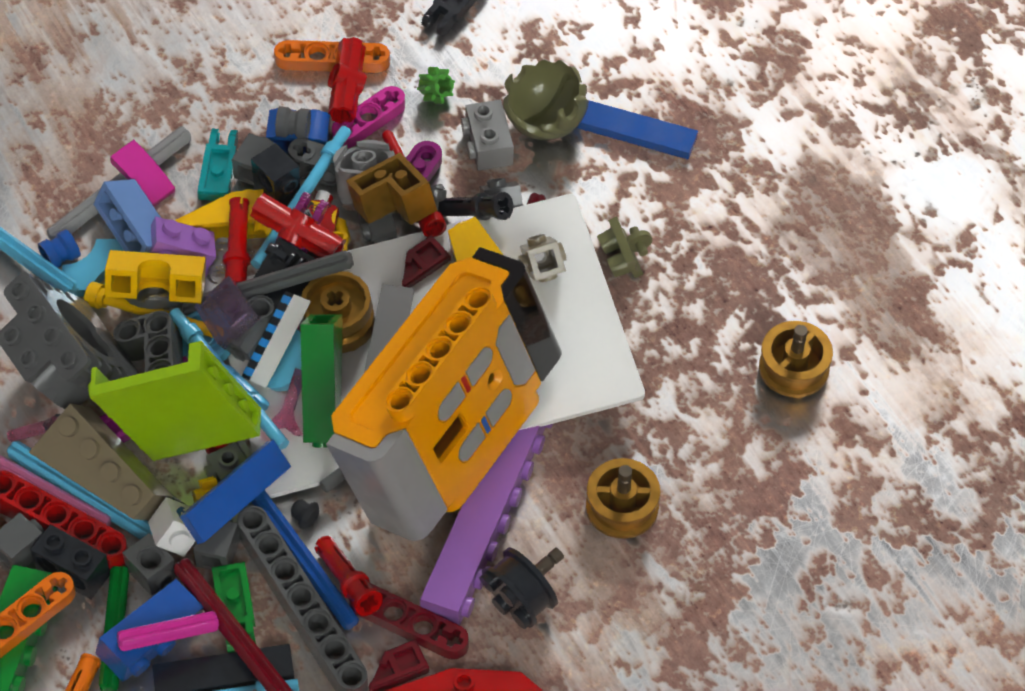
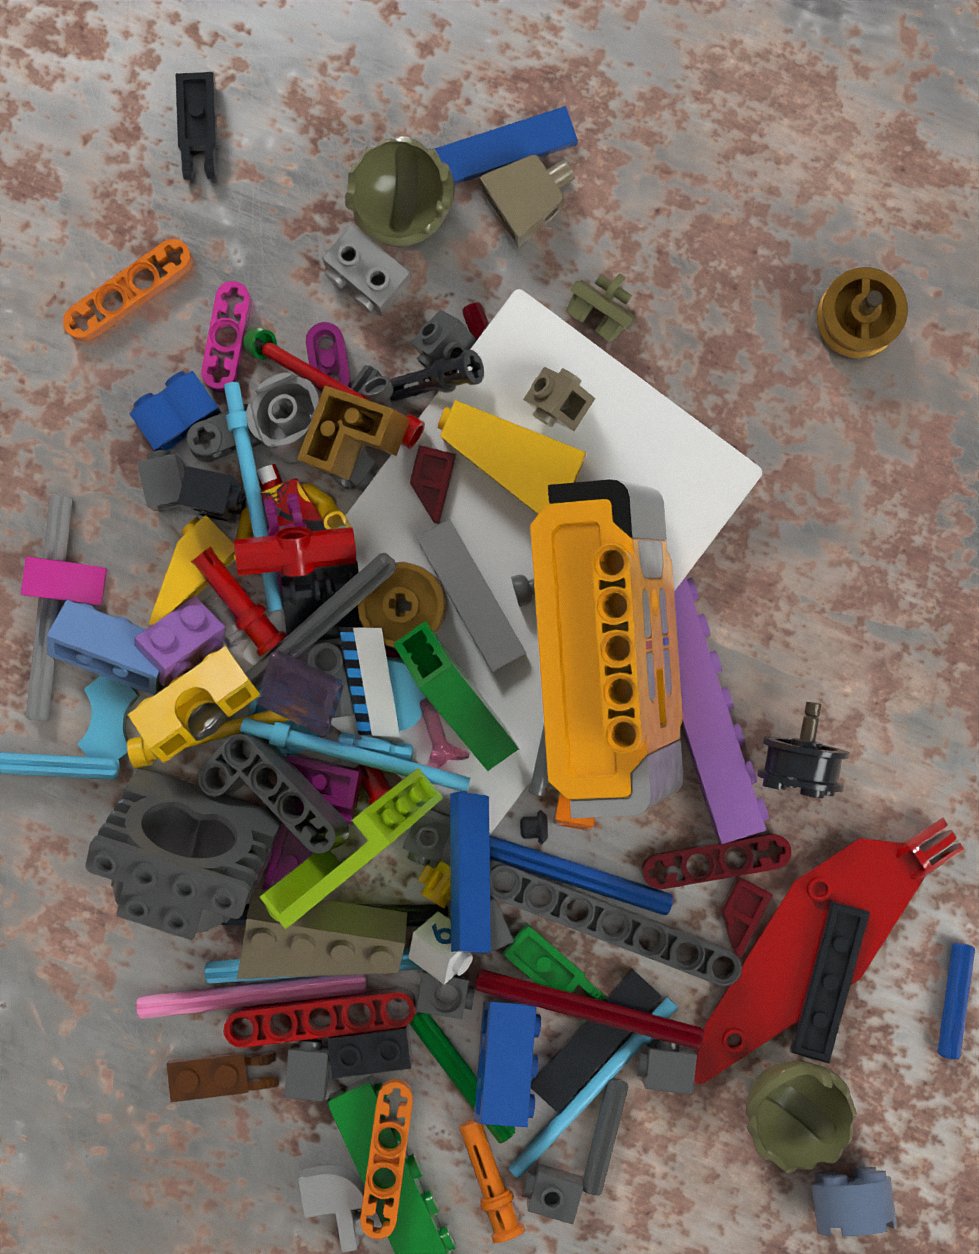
camera: 40 degrees left, 30 degrees up
clear pink piece [7,415,59,443] -> none
blue wheel [37,229,81,268] -> none
dark pink axle [117,611,219,651] -> none
teal hinge [197,128,238,201] -> none
dark grey wheel [275,106,311,140] -> none
red pin [314,536,383,616] -> none
red piece [327,37,367,124] -> none
bright green gear [417,67,455,104] -> none
pearl gold wheel [586,458,661,539] -> none
none -> green hinge [243,327,277,360]
none -> dark tan torso [479,154,575,248]
none -> orange brick [553,793,595,831]

